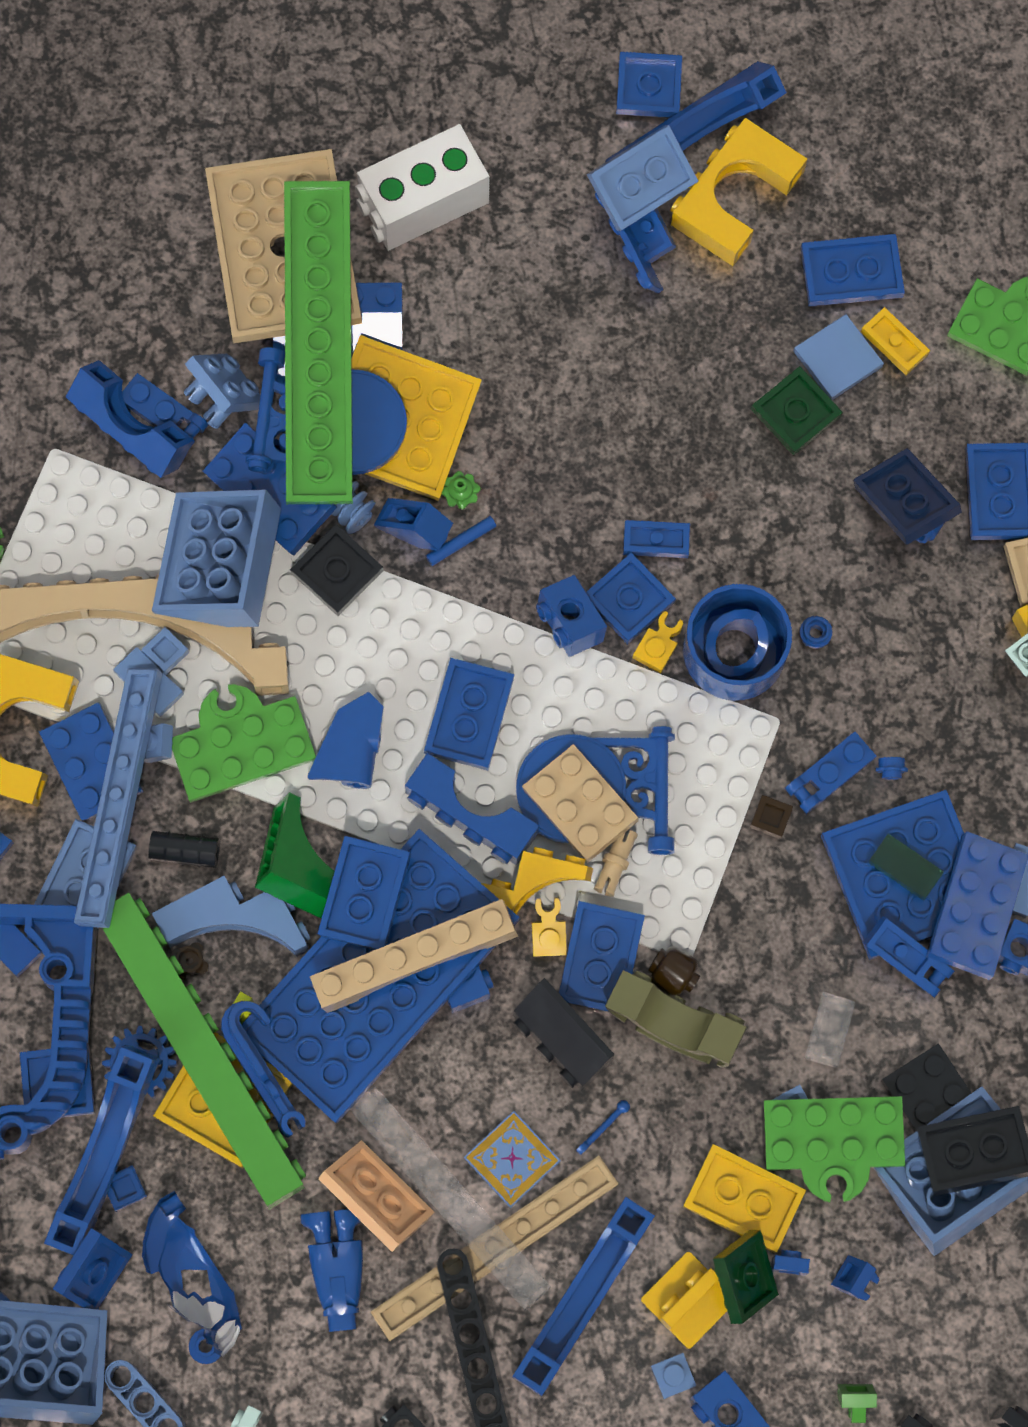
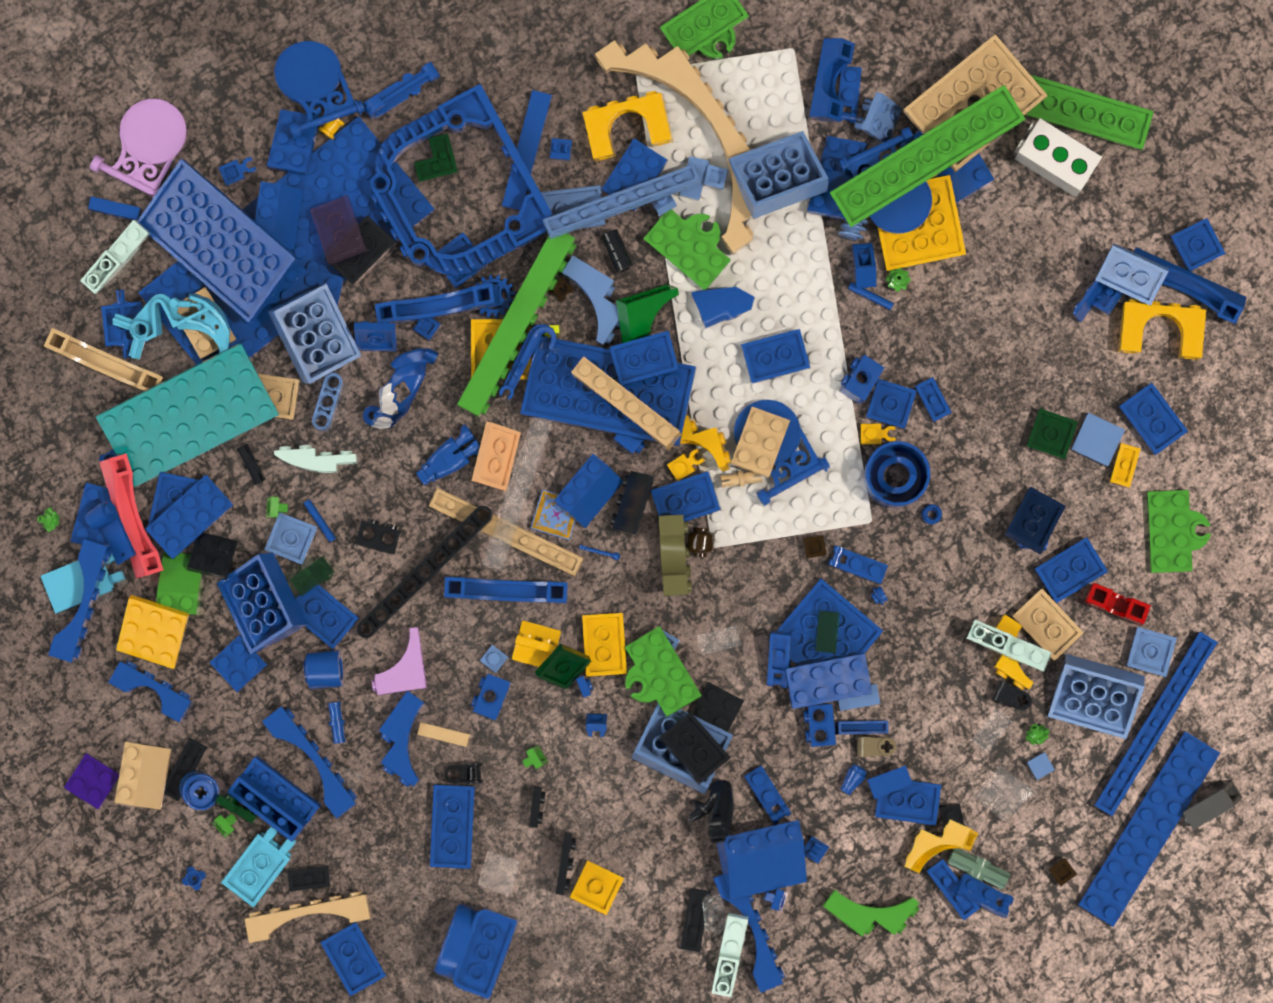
camera: 65 degrees right, 10 degrees up
black plate [290,524,384,616] -> none
blue arch [405,753,539,865] -> none
none -> blue slope [554,454,623,528]
none -> bright green plate [1025,75,1154,151]

